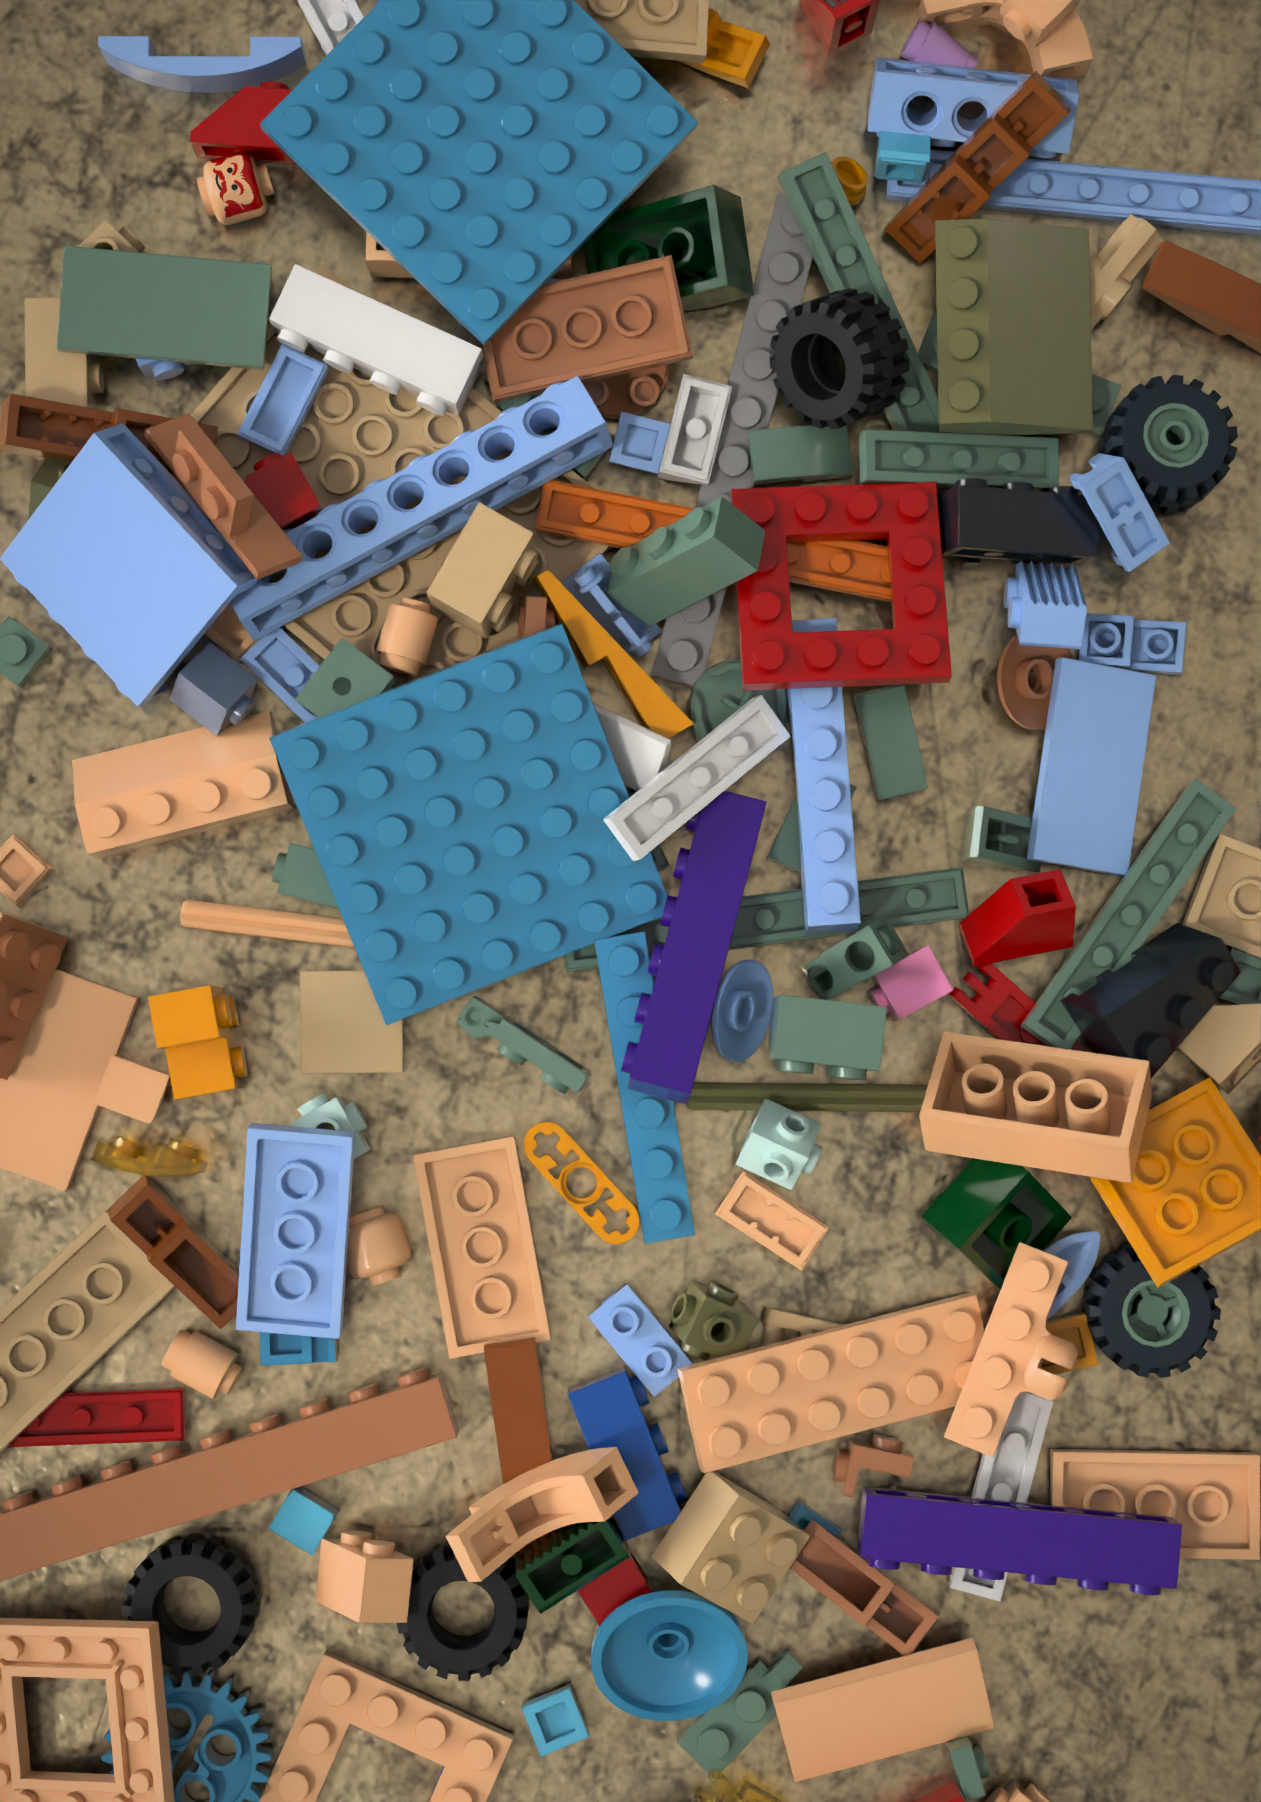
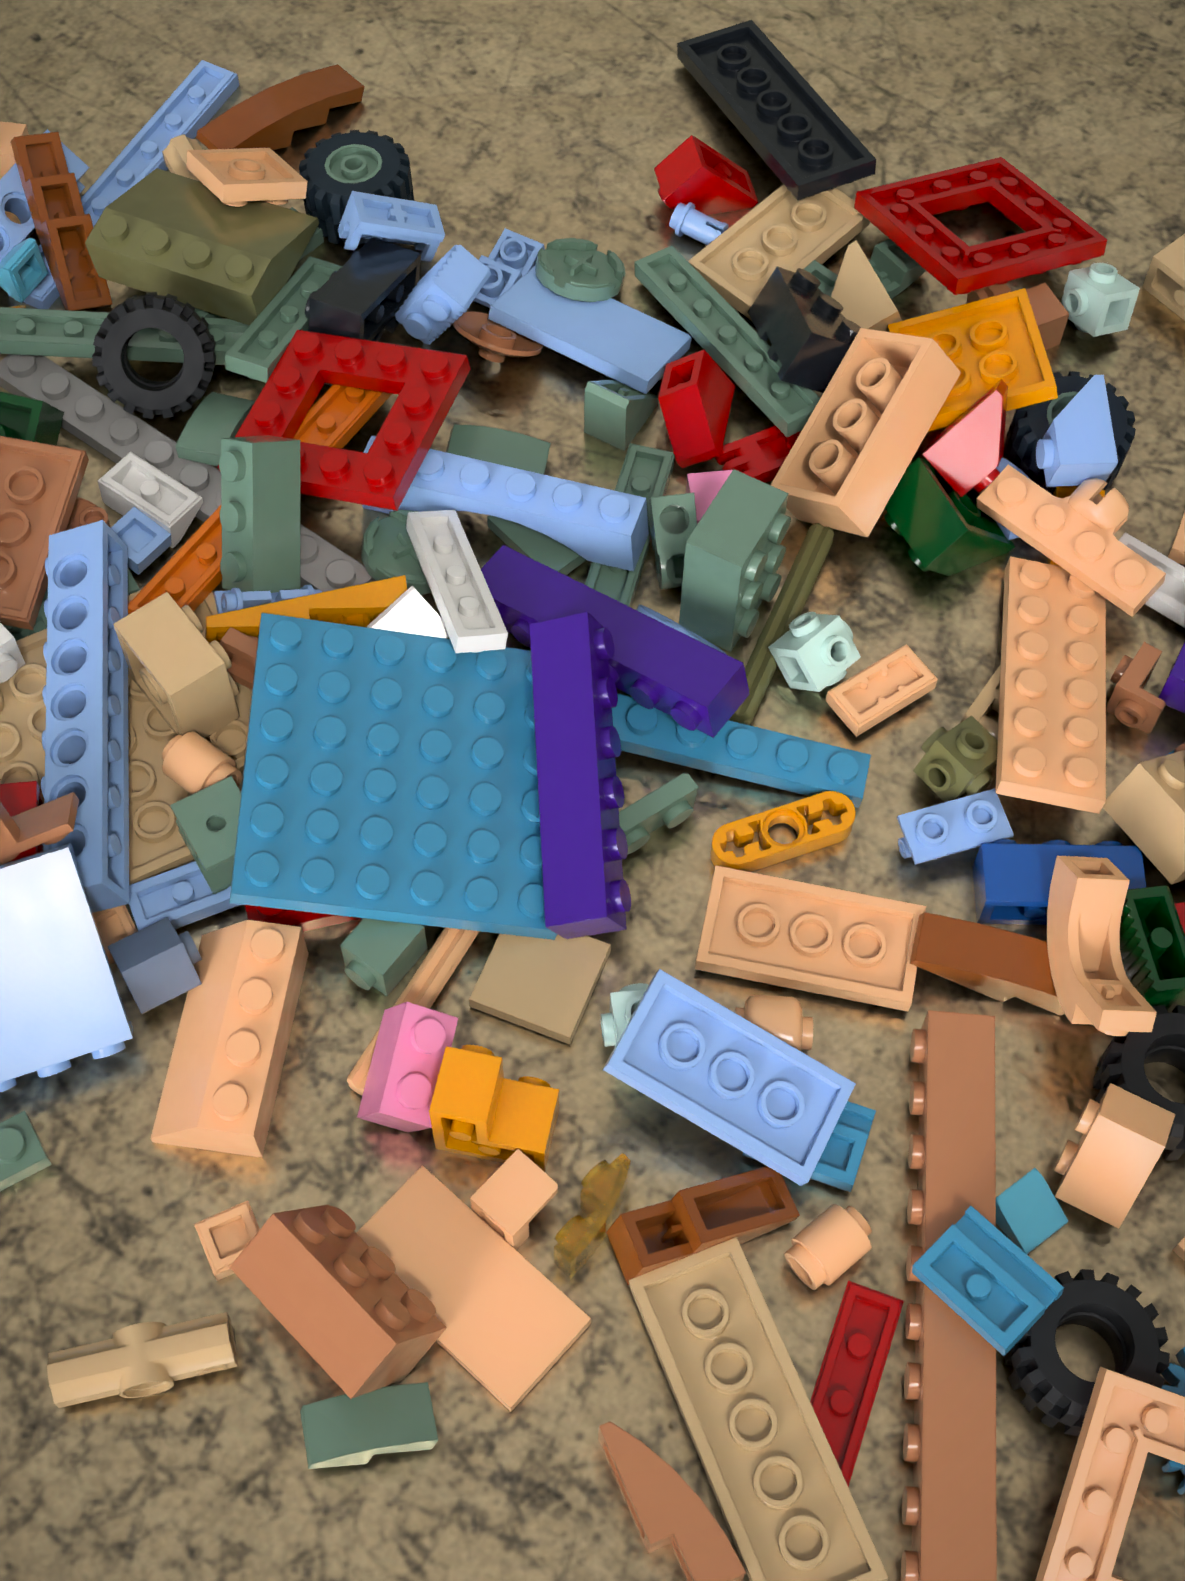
camera: 65 degrees left, 25 degrees down
none -> light nougat plate [186,148,307,207]
none -> bright pink brick [357,1002,458,1133]
none -> dark purple brick [530,611,631,939]
none -> sand green tile [535,238,626,302]
none -> dark azure plate [912,1206,1064,1356]
none -> slope [922,379,1008,497]
none -> light blue slope [1036,375,1118,487]

